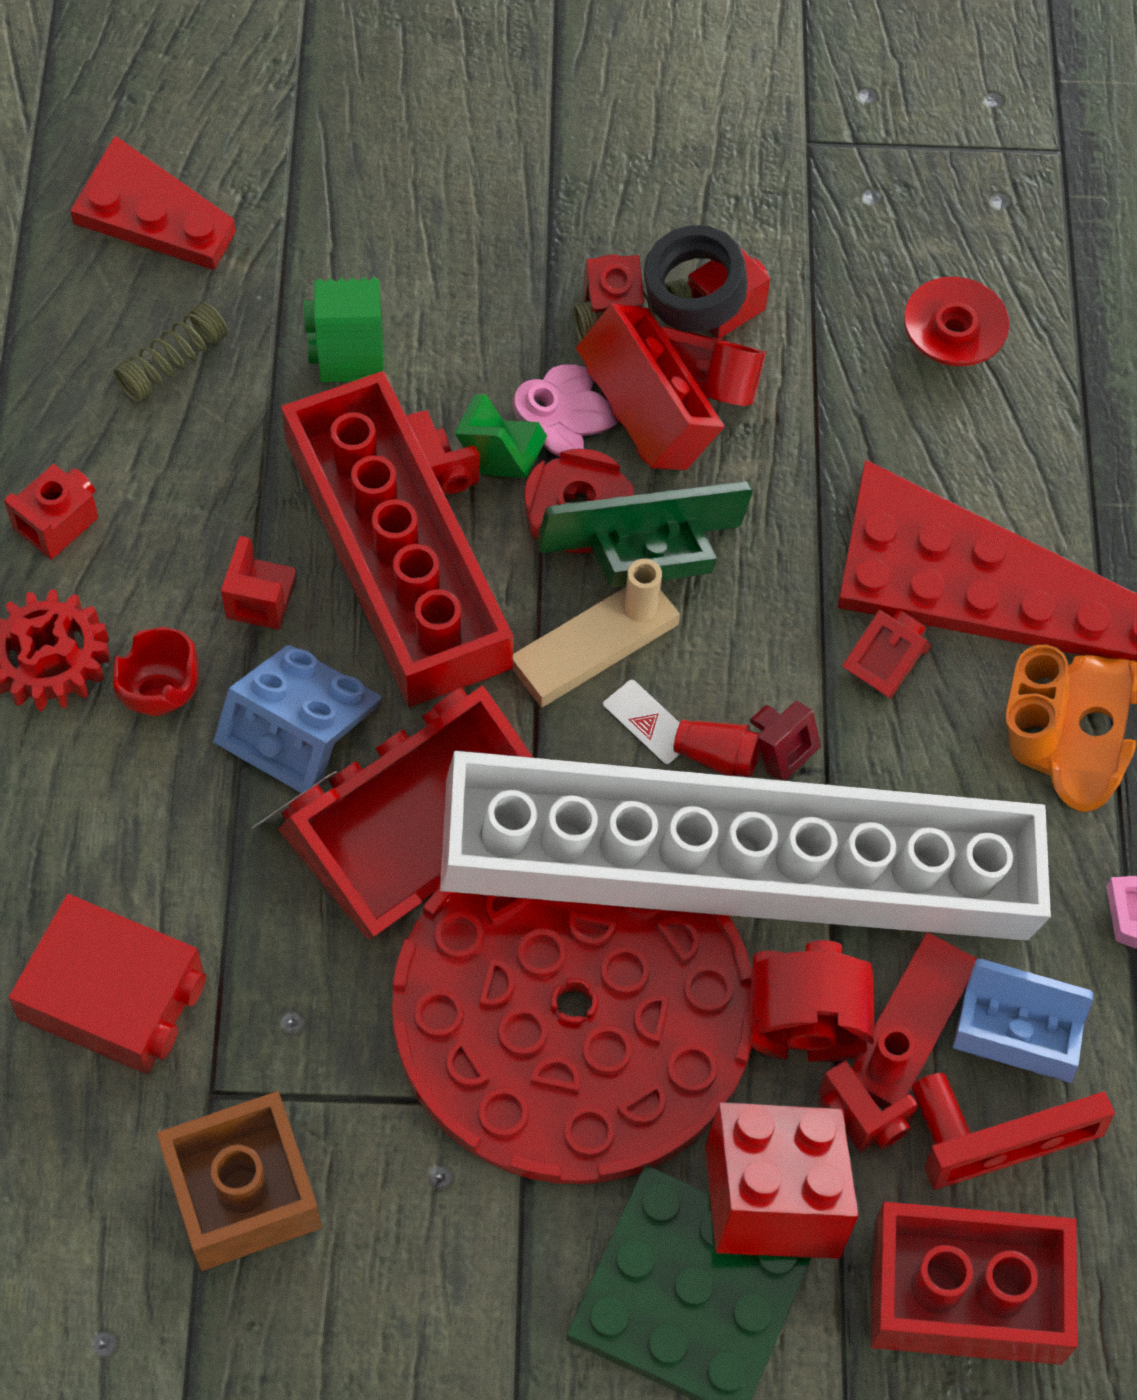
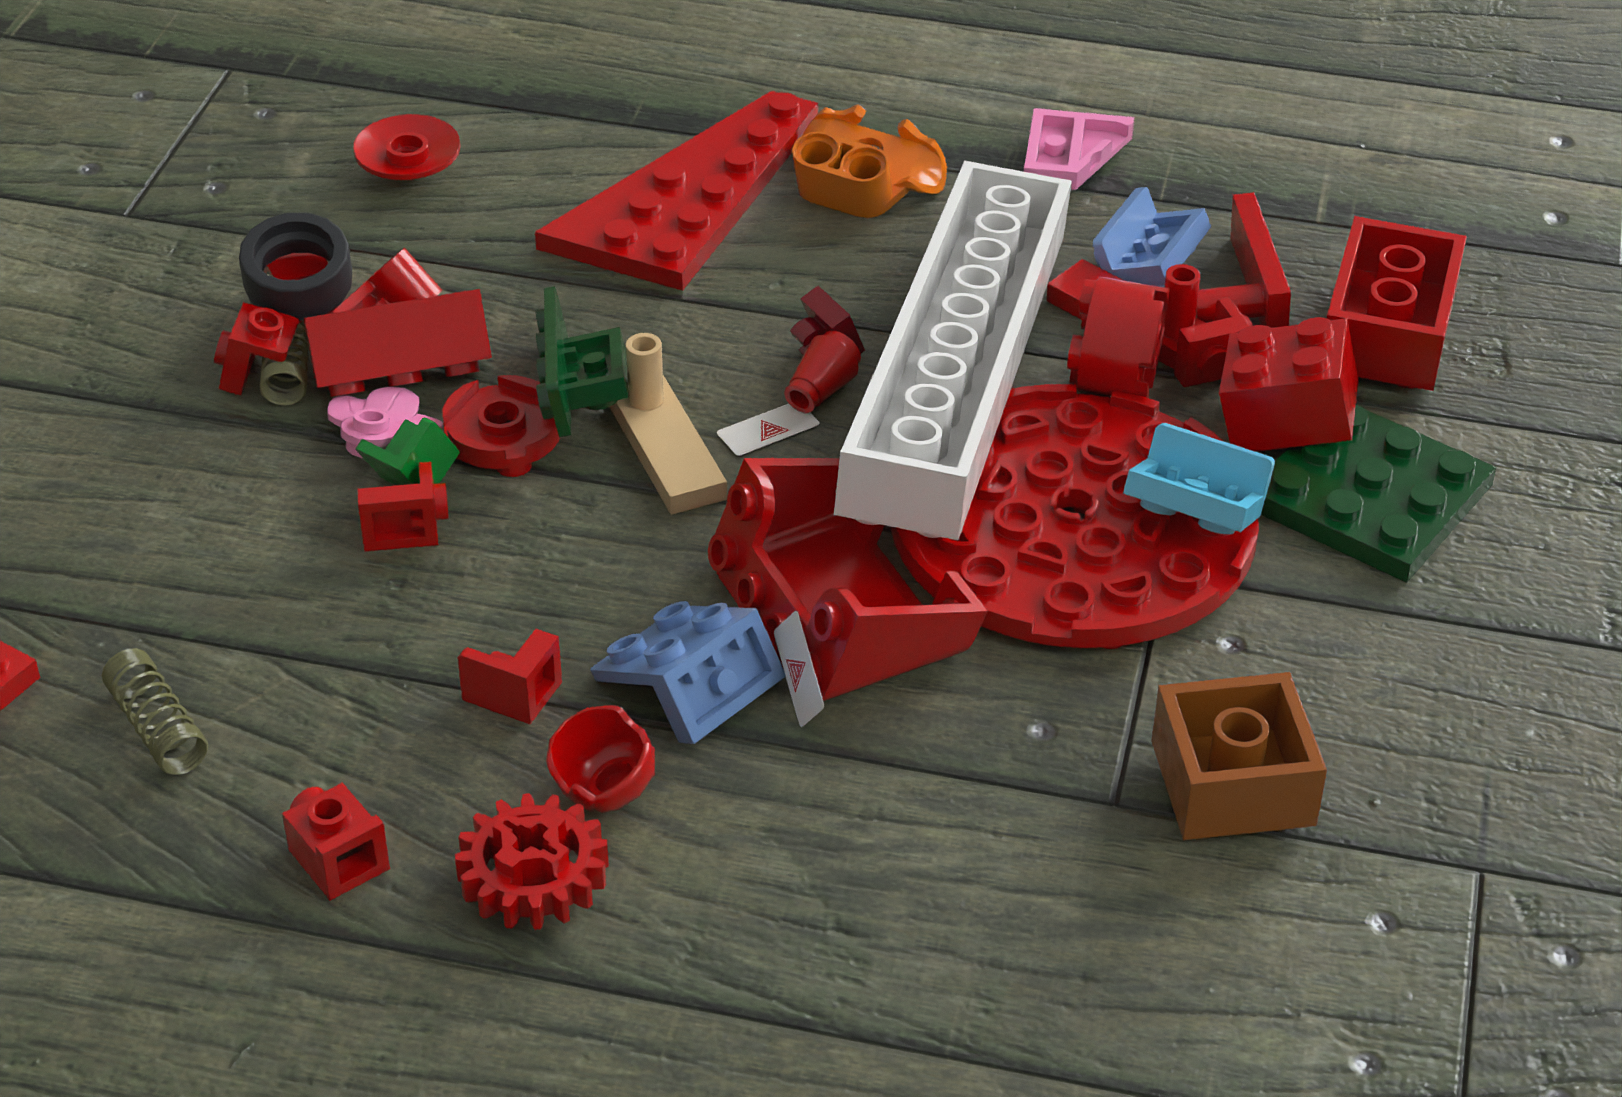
camera: 75 degrees left, 20 degrees down
red brick [8,893,206,1075] -> none
red brick [281,371,514,708] -> none
green brick [304,277,384,382] -> none
red bracket [842,610,931,699] -> none
none -> medium azure bracket [1123,423,1275,534]

